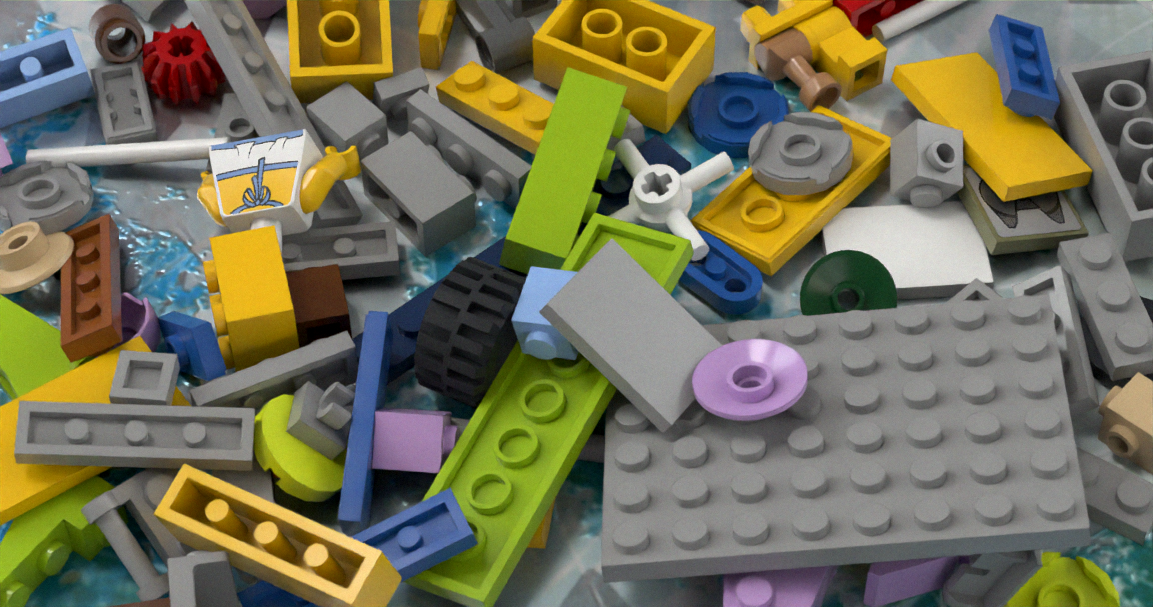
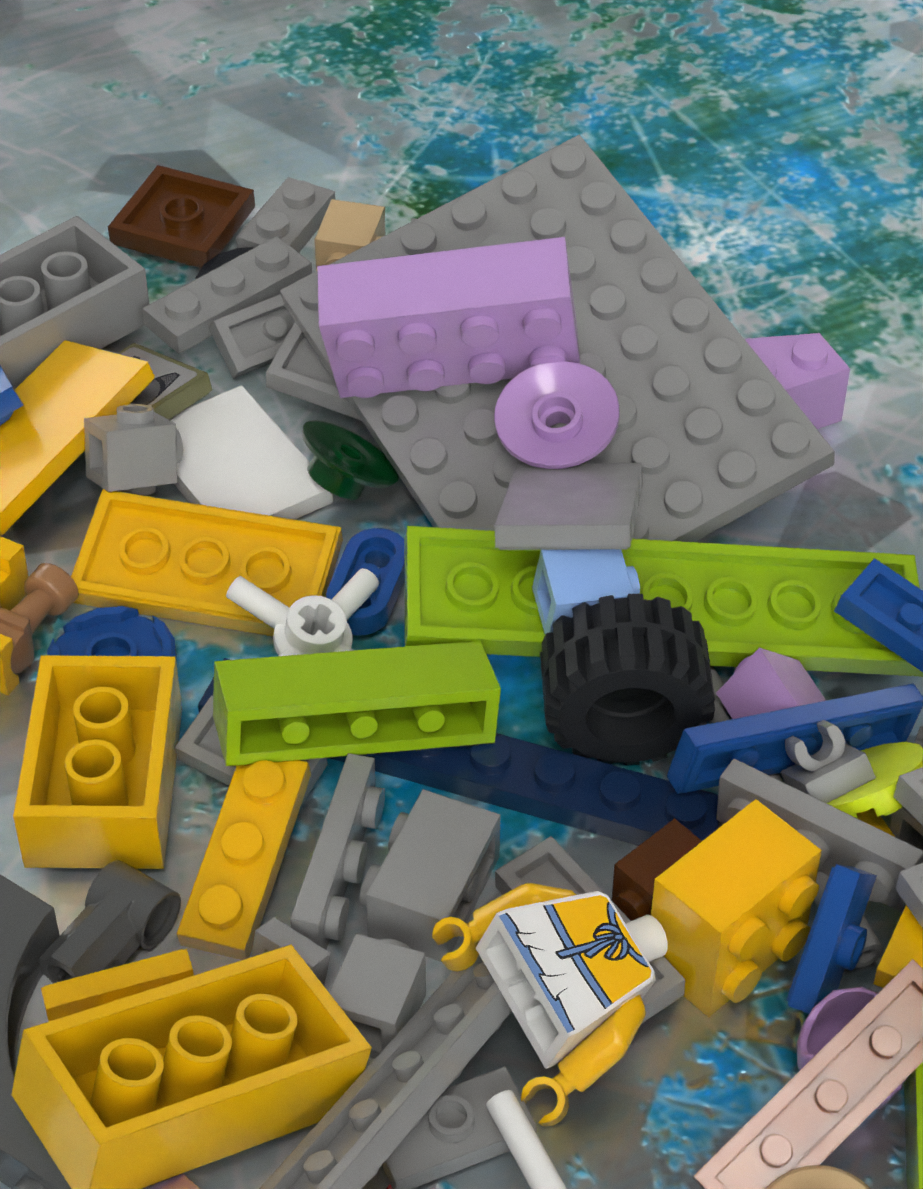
camera: 120 degrees left, 5 degrees down
light grey tile [748,112,853,195] -> none
none -> lavender brick [317,237,580,398]

